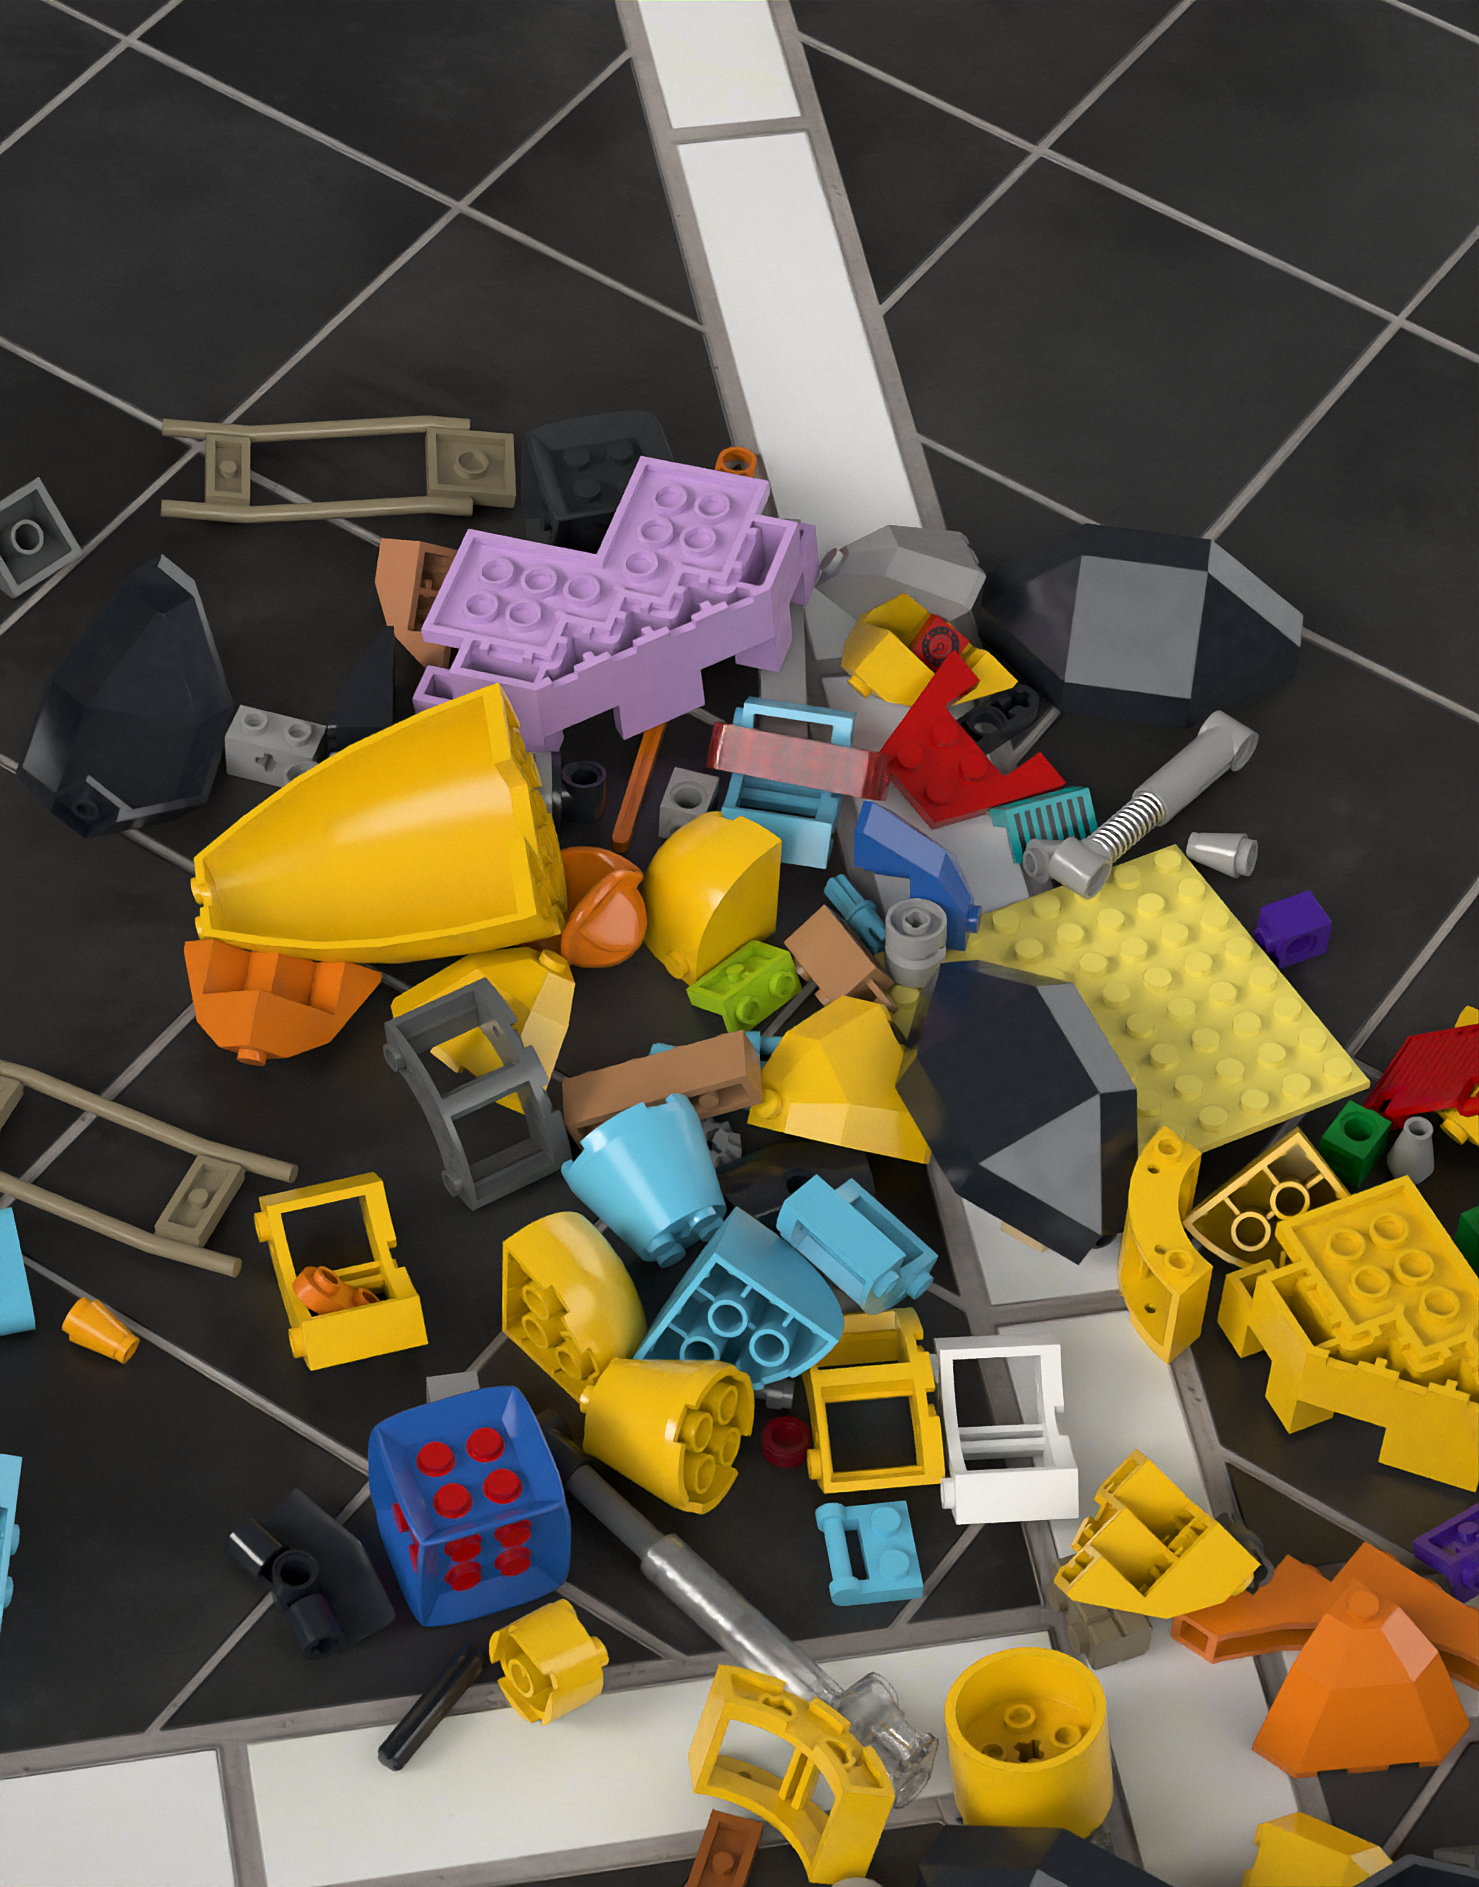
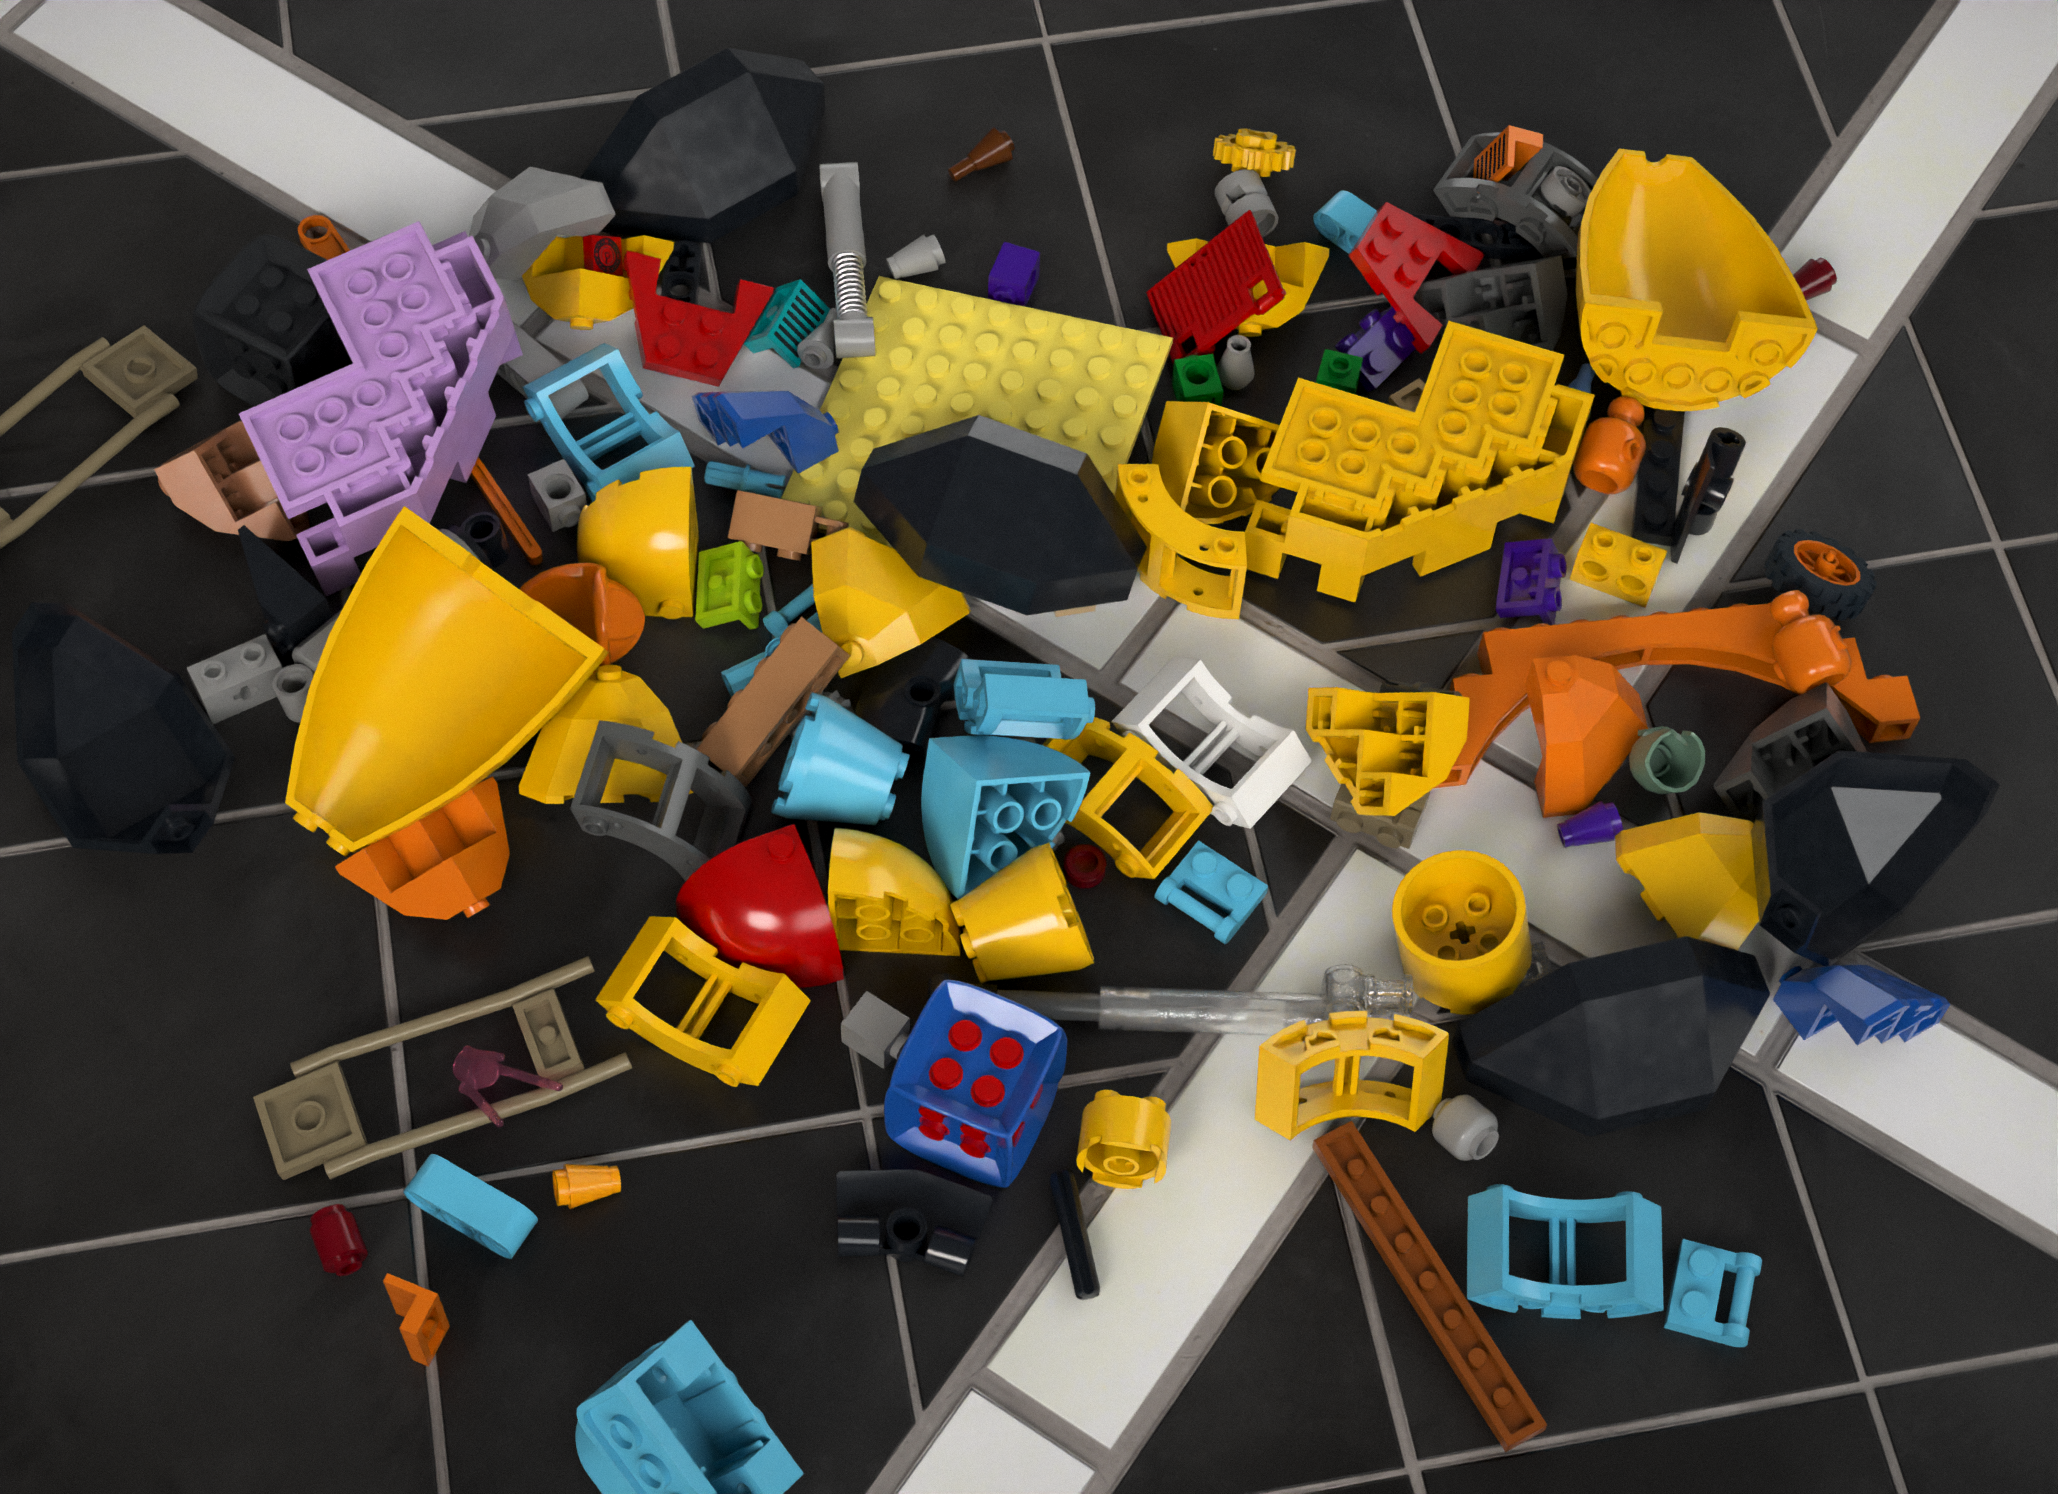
camera: 45 degrees left, 10 degrees up
orange plate [292,1266,380,1315] -> none
clear red beam [706,721,895,801] -> none
light grey wheel [885,898,947,988] -> none
none -> clear pink plant [453,1045,563,1127]
none -> red brick [676,824,844,988]
none -> reddish brown cone [948,127,1015,182]
none -> dark purple cone [1557,801,1623,848]
none -> sand green helmet [1629,726,1705,794]

